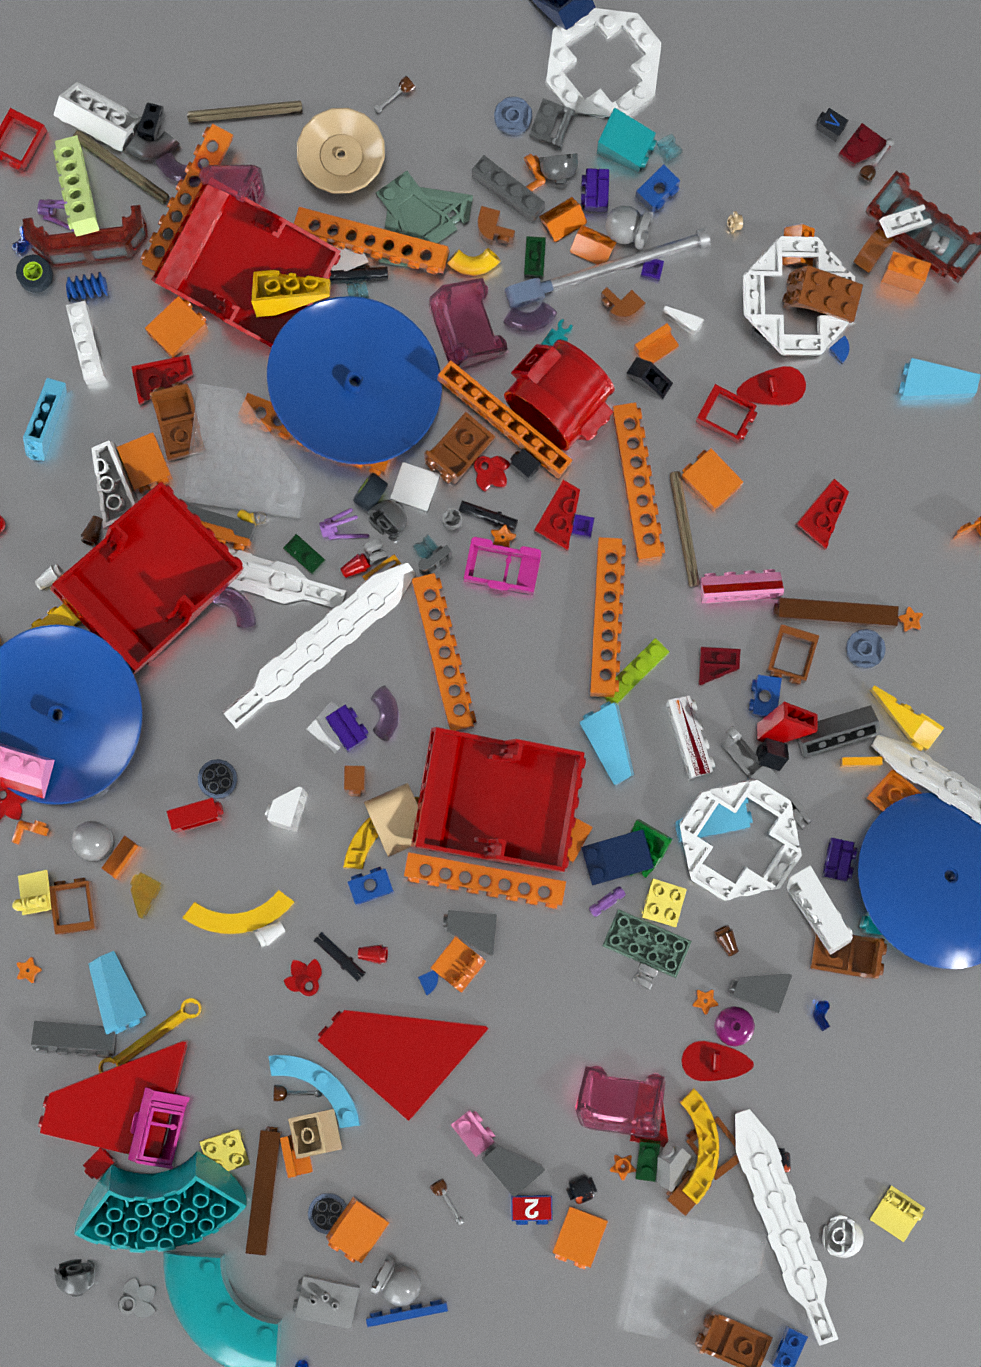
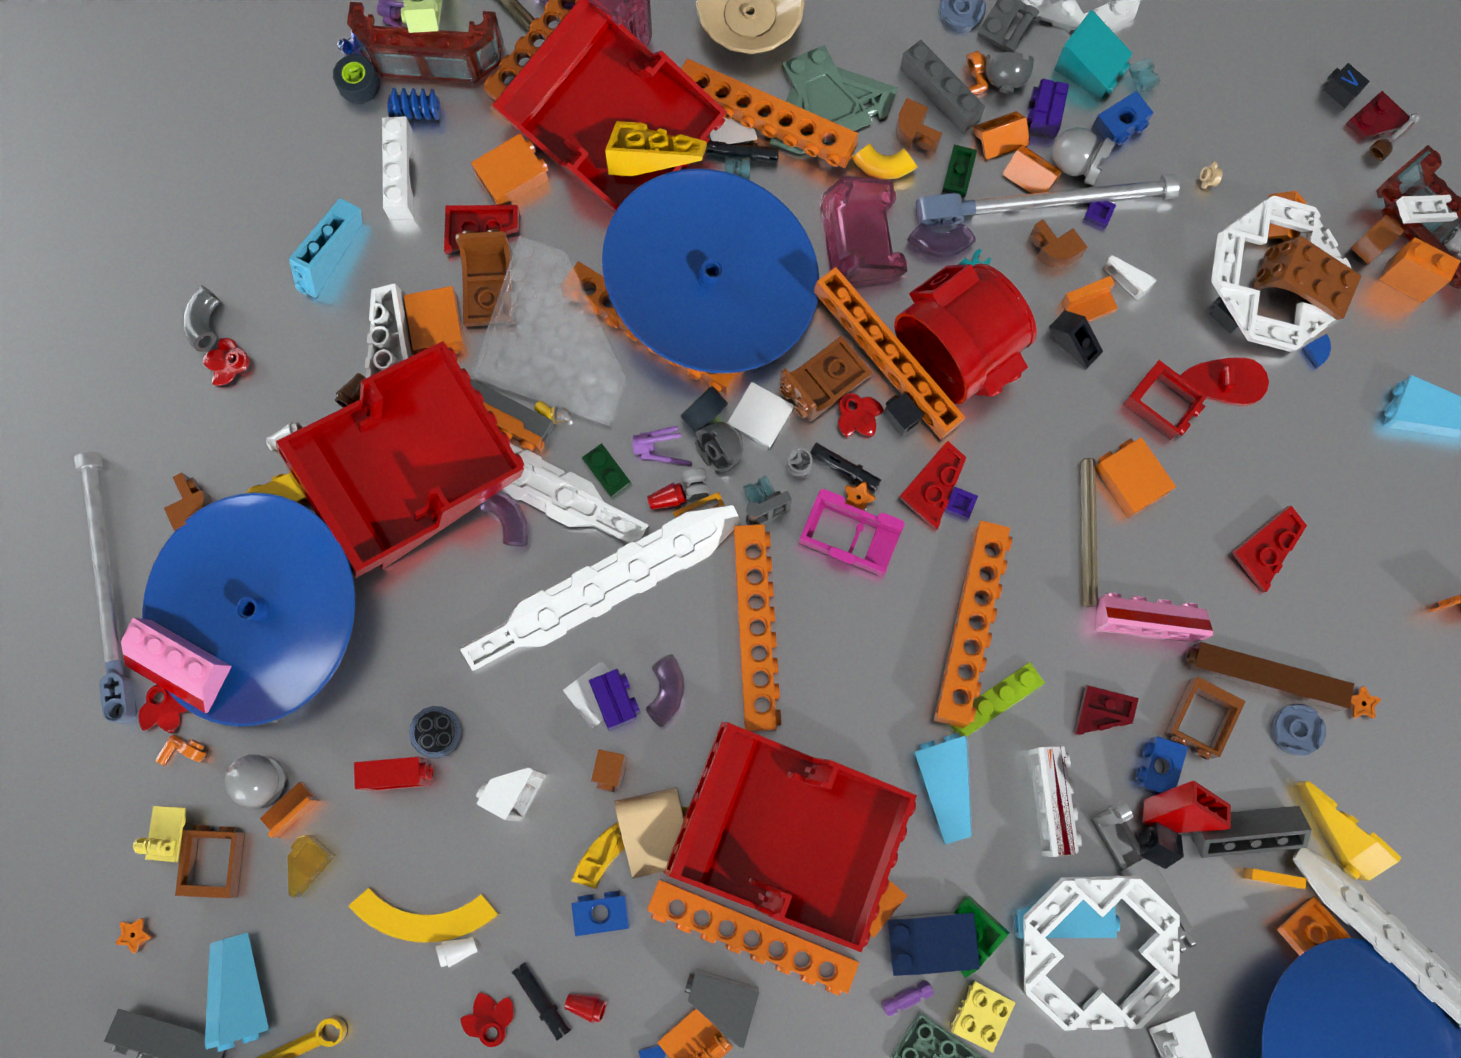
camera: 10 degrees right, 5 degrees down
orange brick [612,402,665,563] -> none
dark purple brick [822,838,857,883] -> none

